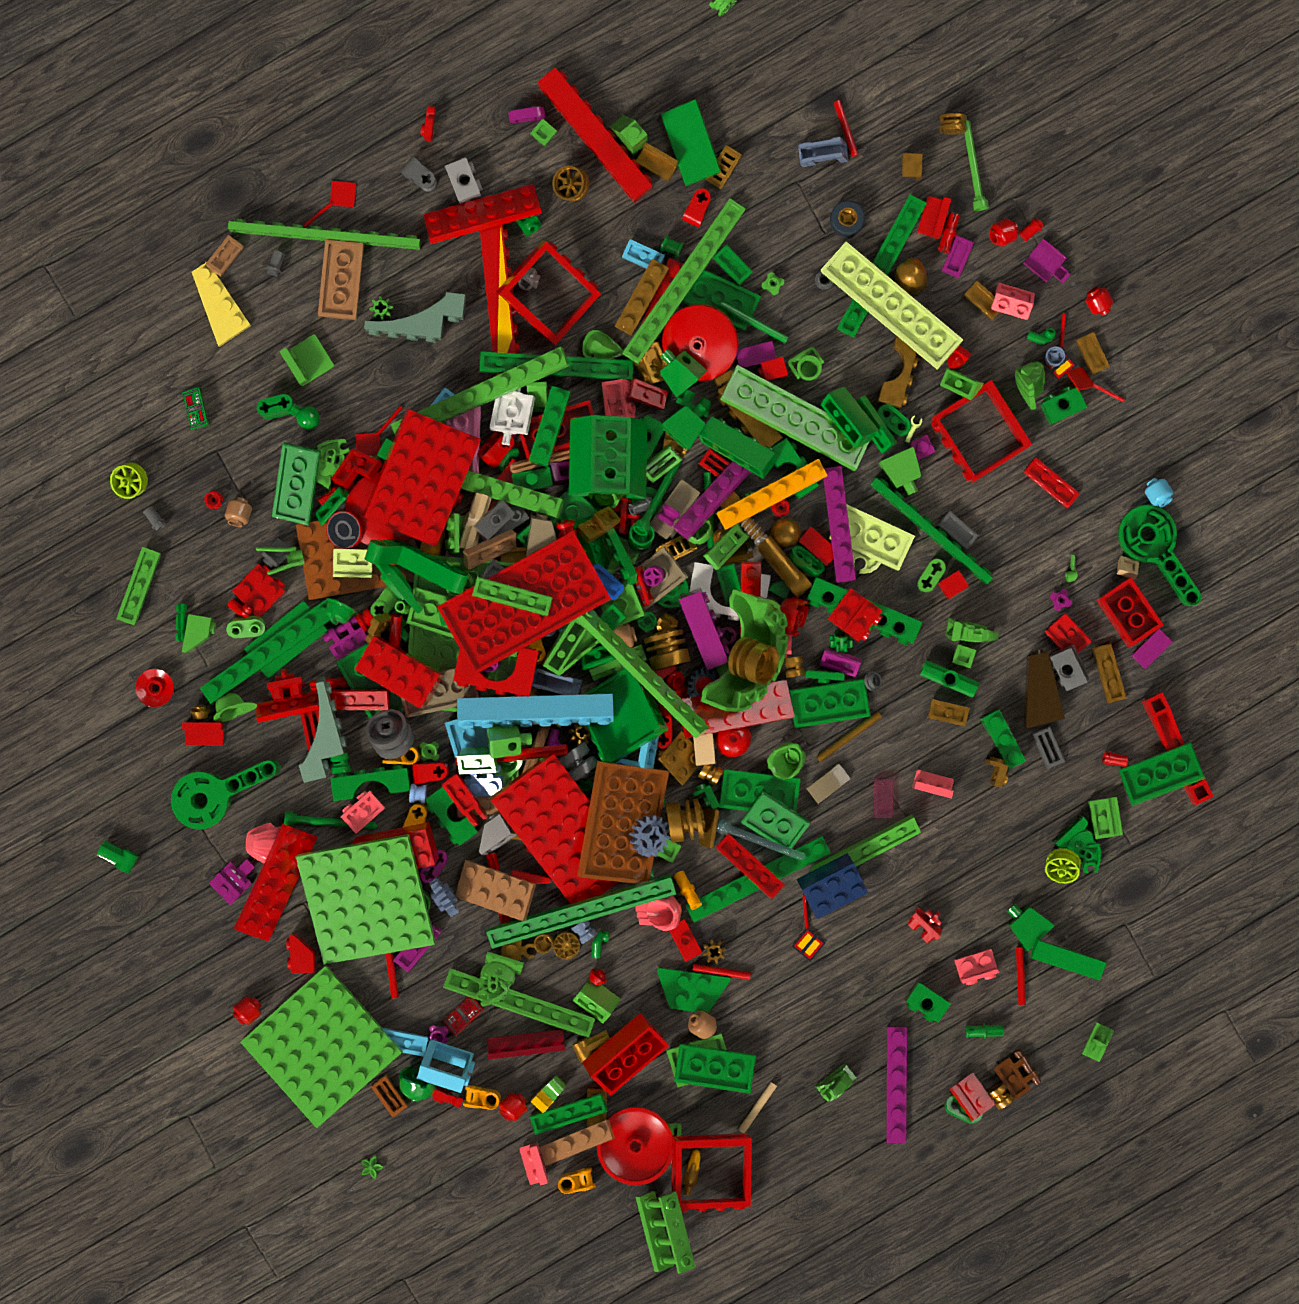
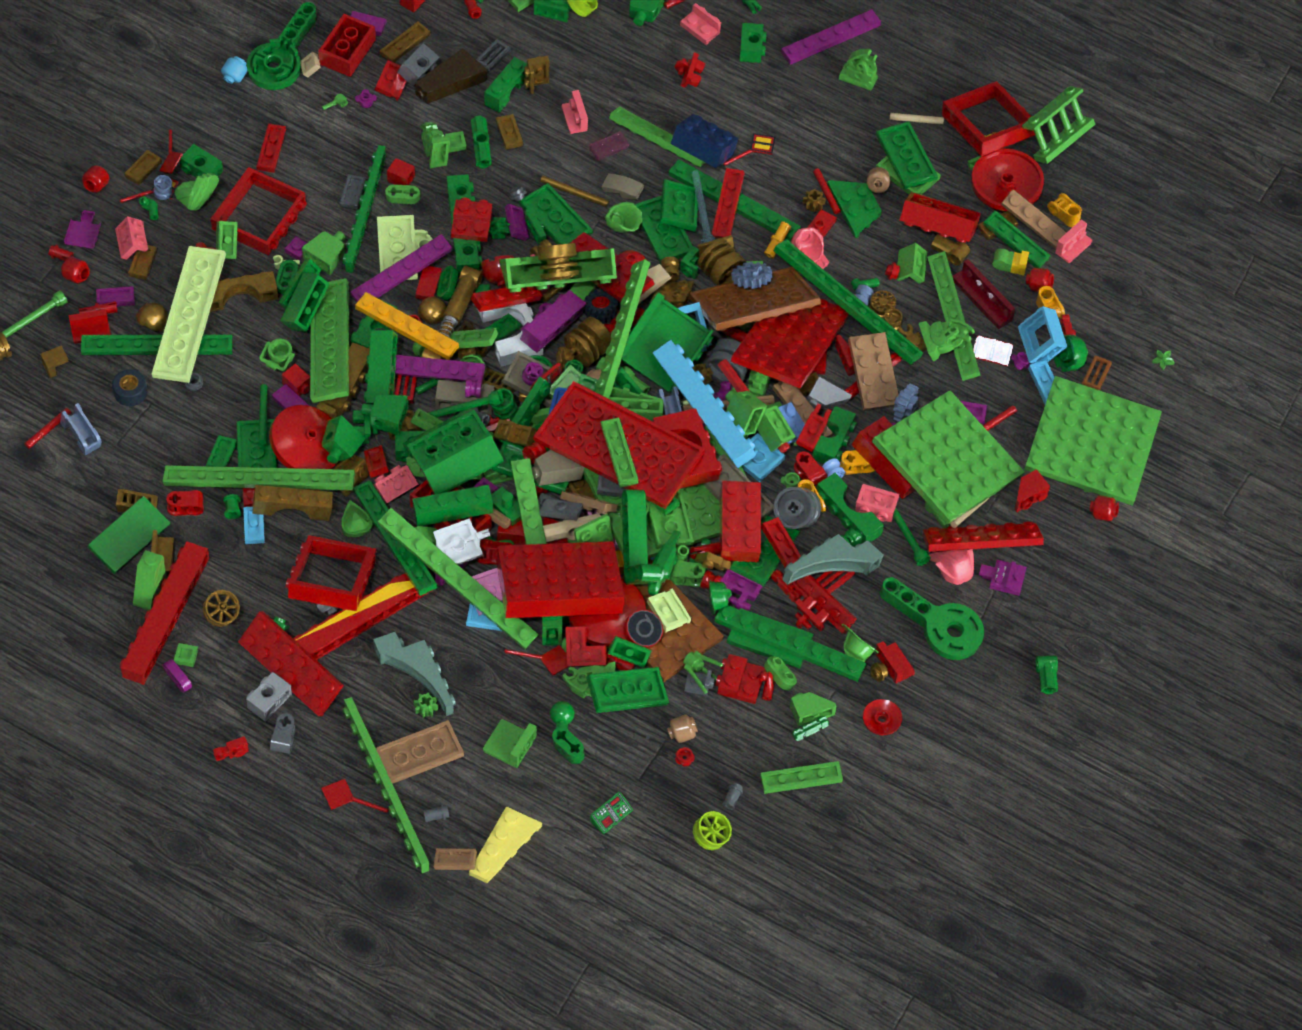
camera: 125 degrees left, 30 degrees down
bright green plate [762,272,784,295] -> none

